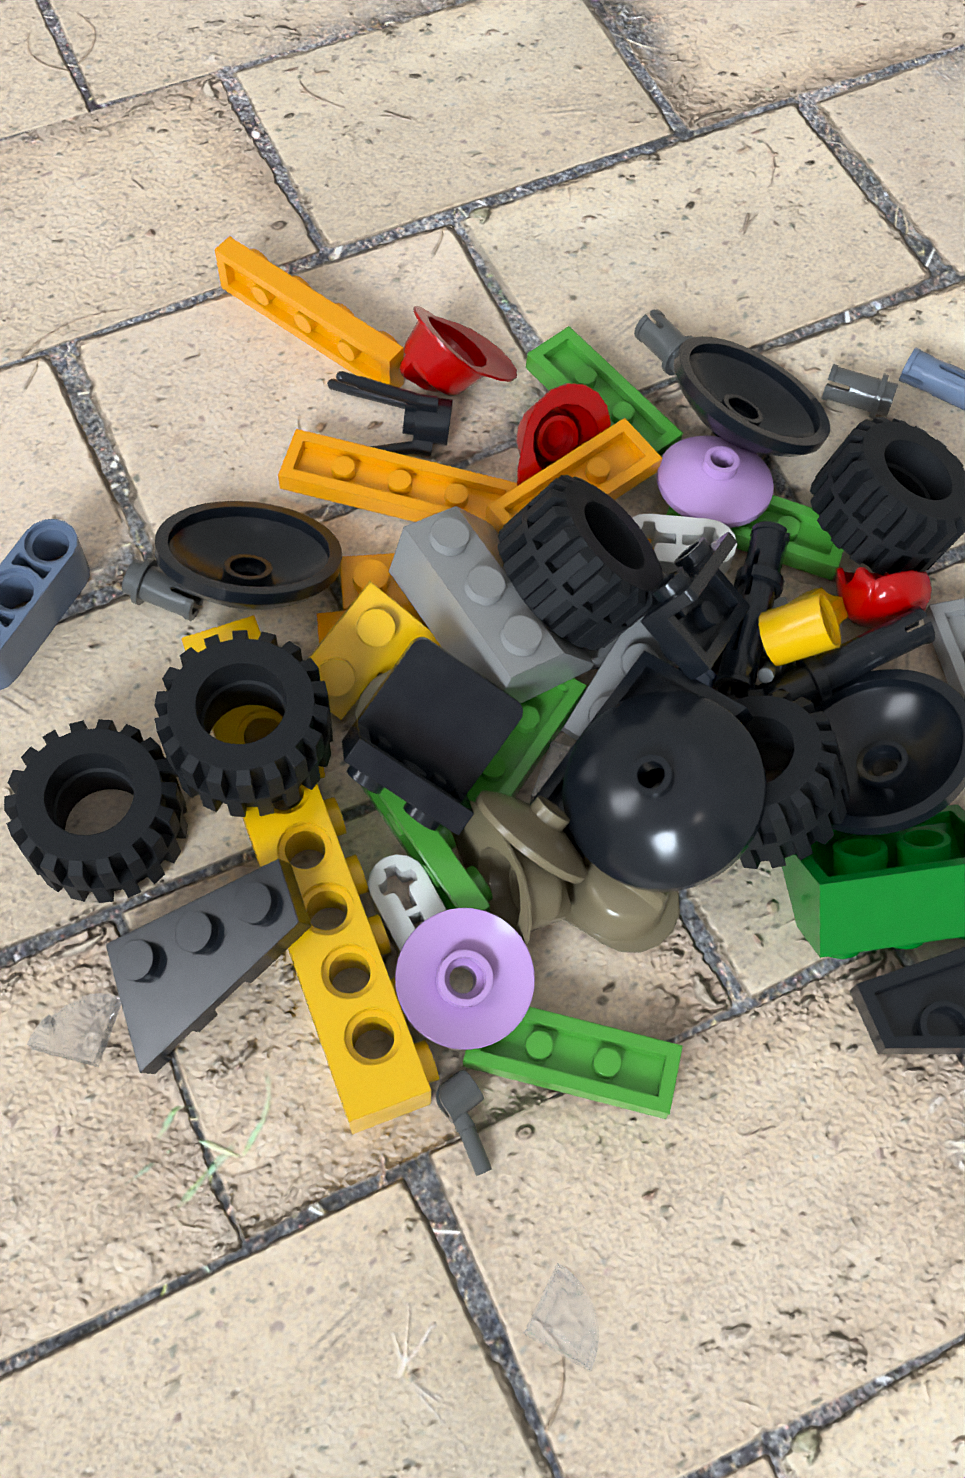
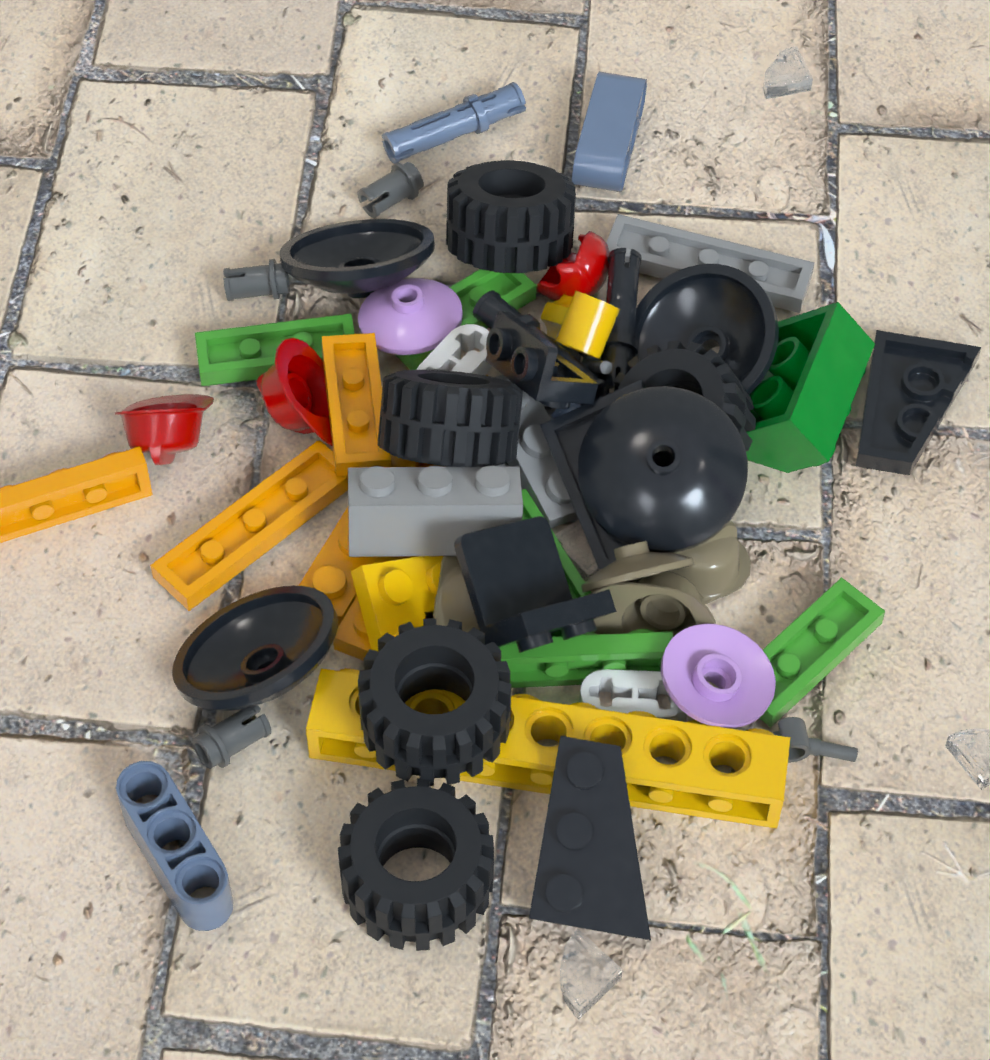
camera: 55 degrees left, 10 degrees down
black plant [327,371,453,457] -> none

